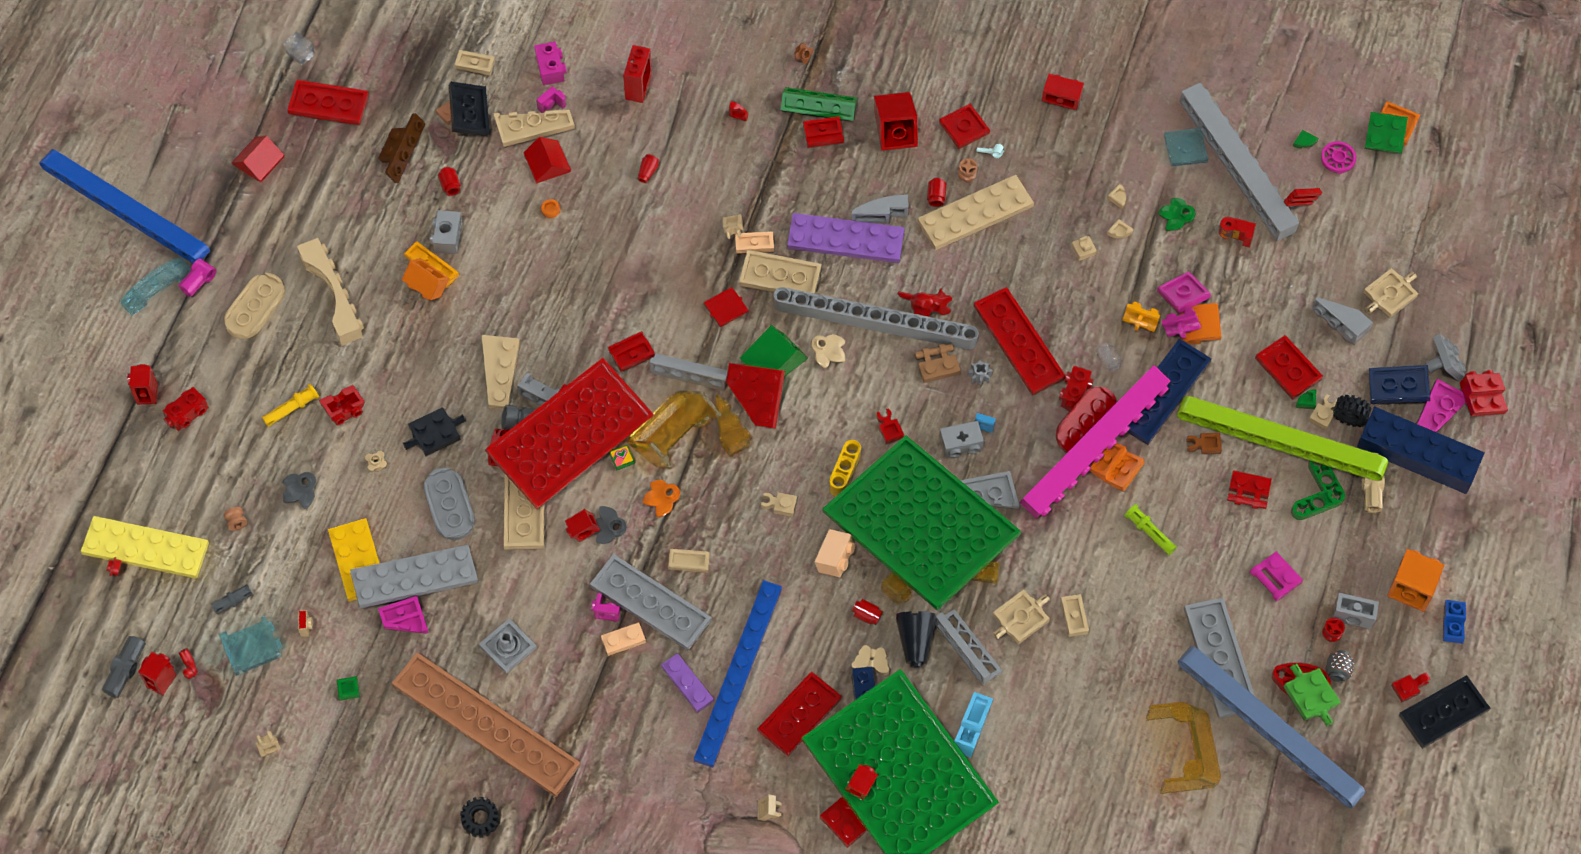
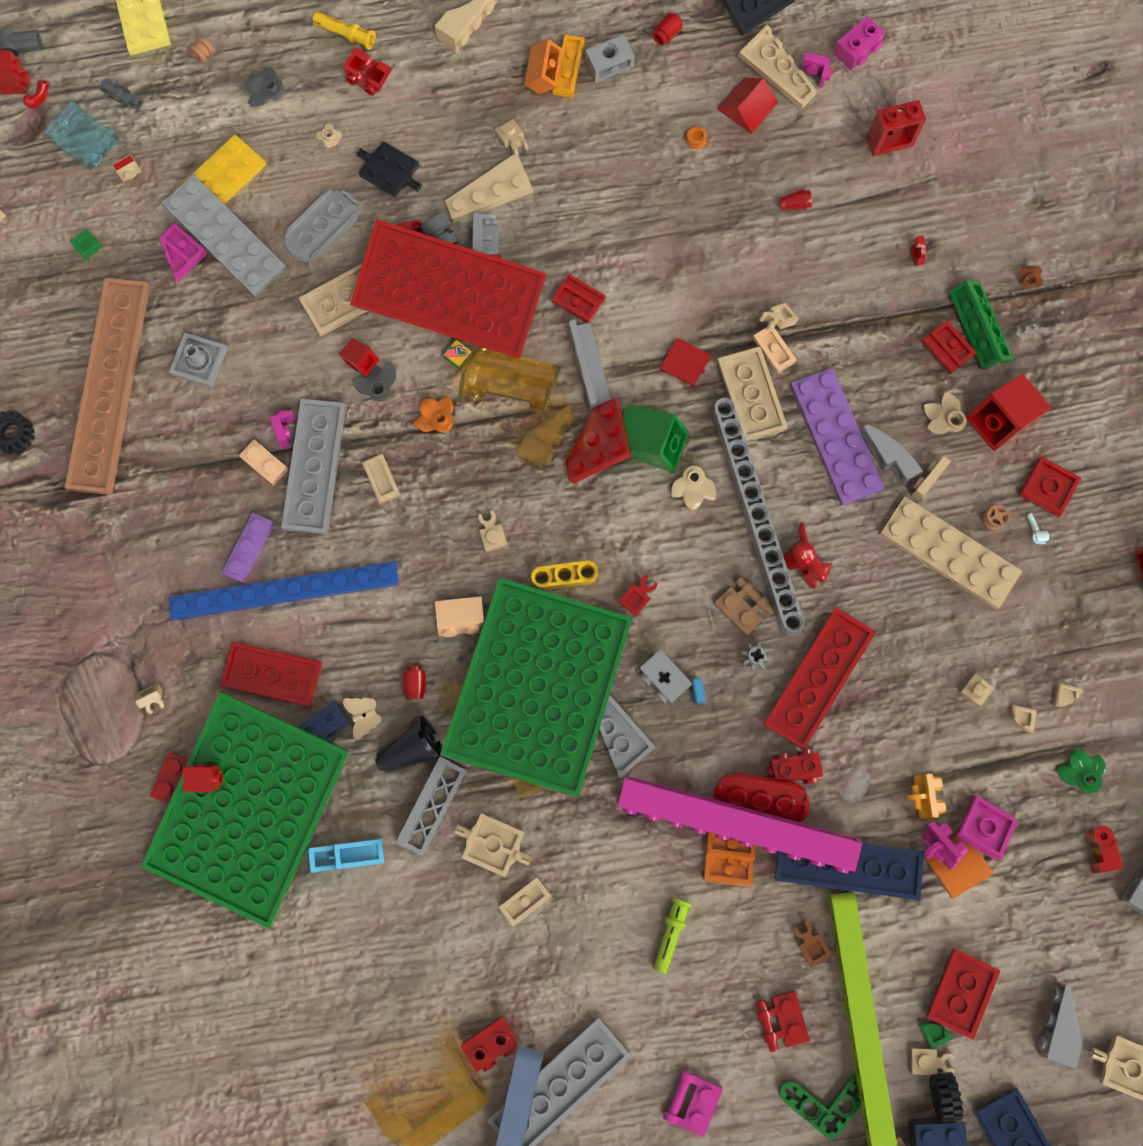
camera: 65 degrees right, 15 degrees up
red brick [927,178,947,207] -> none
none -> red brick [460,1015,519,1072]
none -> tan plate [495,119,528,156]
none -> tan plate [912,456,951,501]
none -> tan plate [924,392,966,434]

